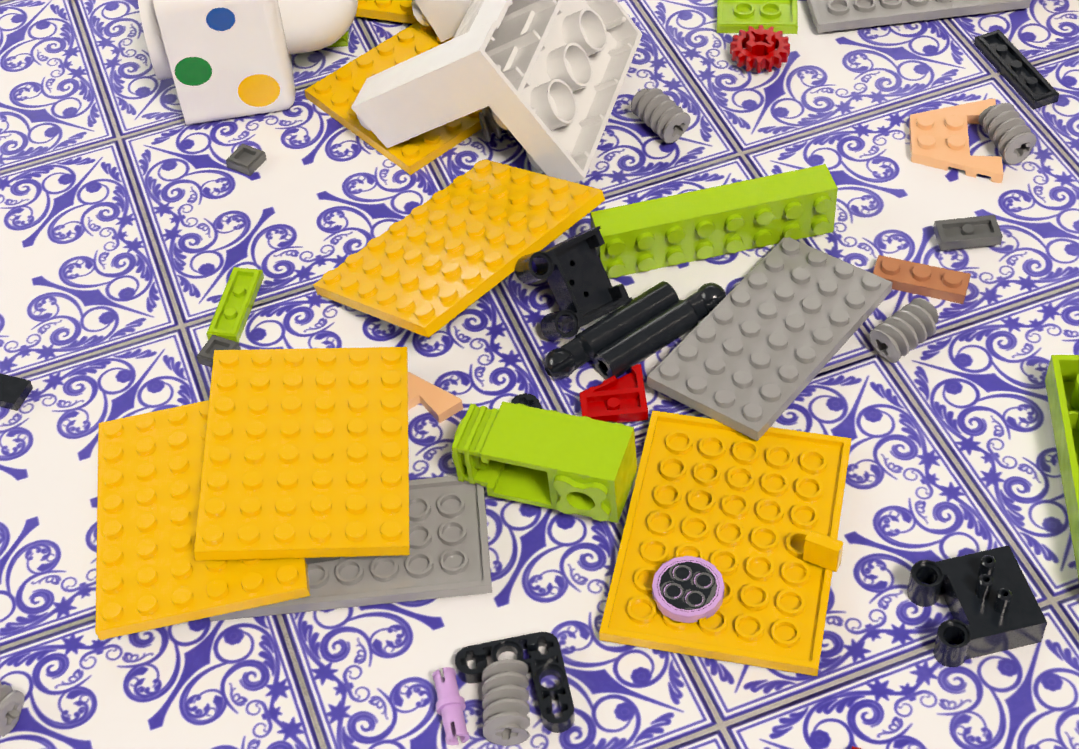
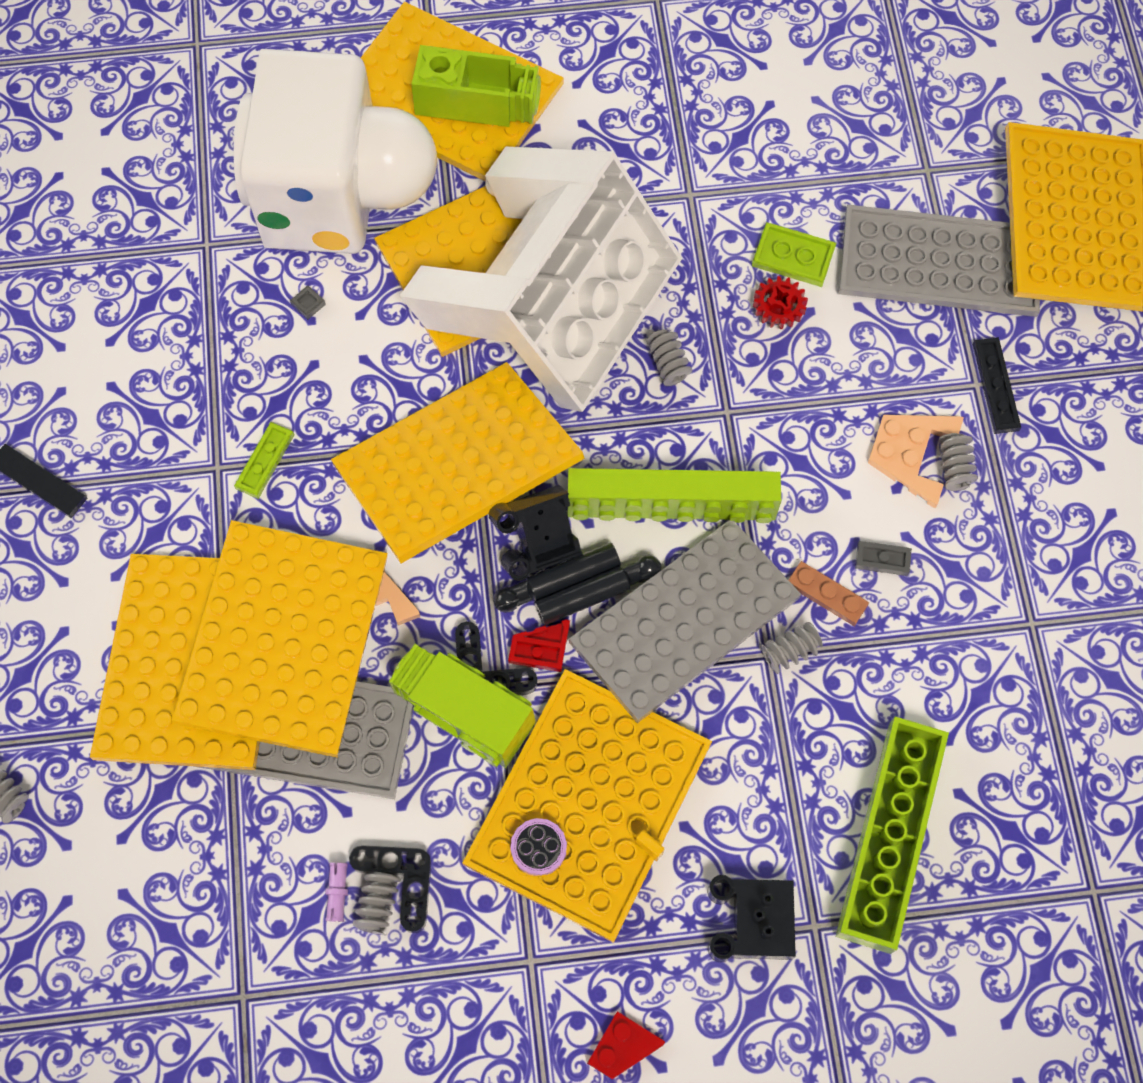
camera: 10 degrees right, 20 degrees up
dark grey tile [197,335,241,368] -> none

